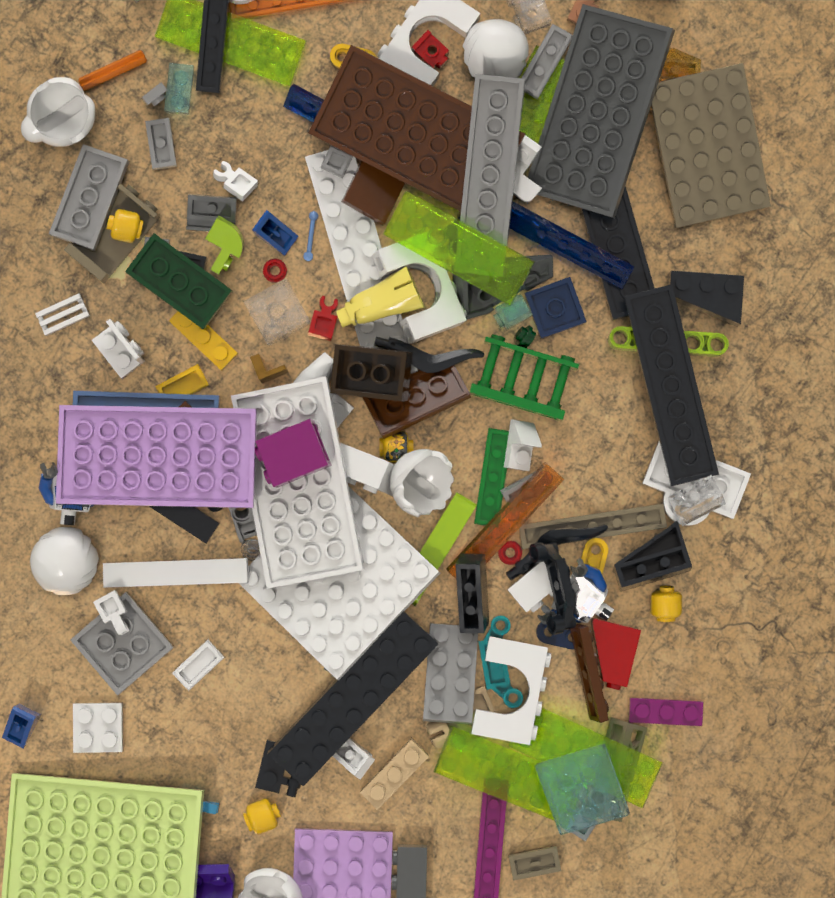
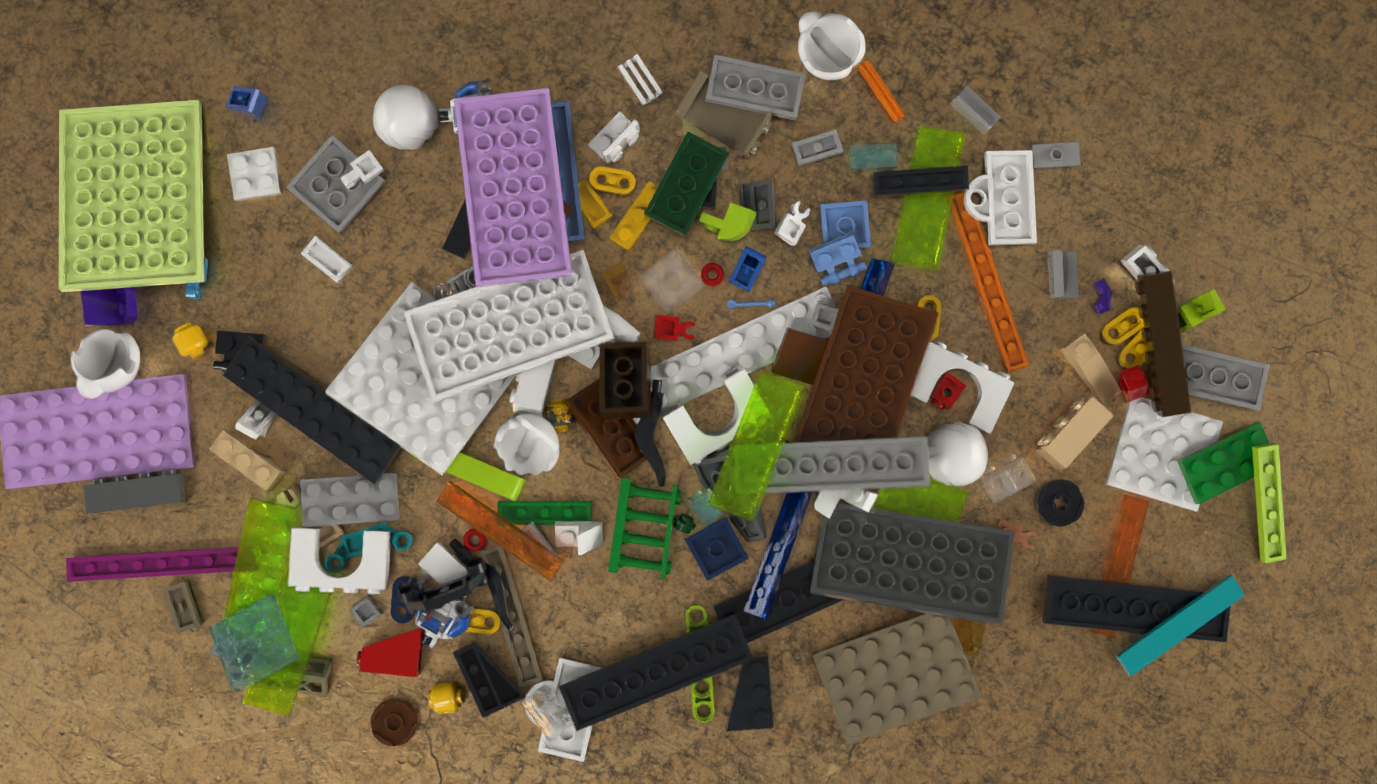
camera: 80 degrees right, 0 degrees up
white tile [103,558,249,588] -> none
yellow head [106,209,143,243] -> none
light grey plate [141,82,167,106] -> none
magenta brick [255,419,332,488] -> none
light yellow piece [336,266,424,327] -> none
black brick [455,554,489,633] -> none
light grey tile [522,24,573,100] -> none
reddish brown plate [570,624,609,723] -> none
magenta plate [628,697,703,726] -> none
none -> light grey tile [349,595,383,629]
none -> reddish brown tile [370,698,418,746]
none -> yellow plate [589,166,636,195]
none -> medium blue plate [809,232,867,286]
none -> medium blue plate [820,200,871,249]

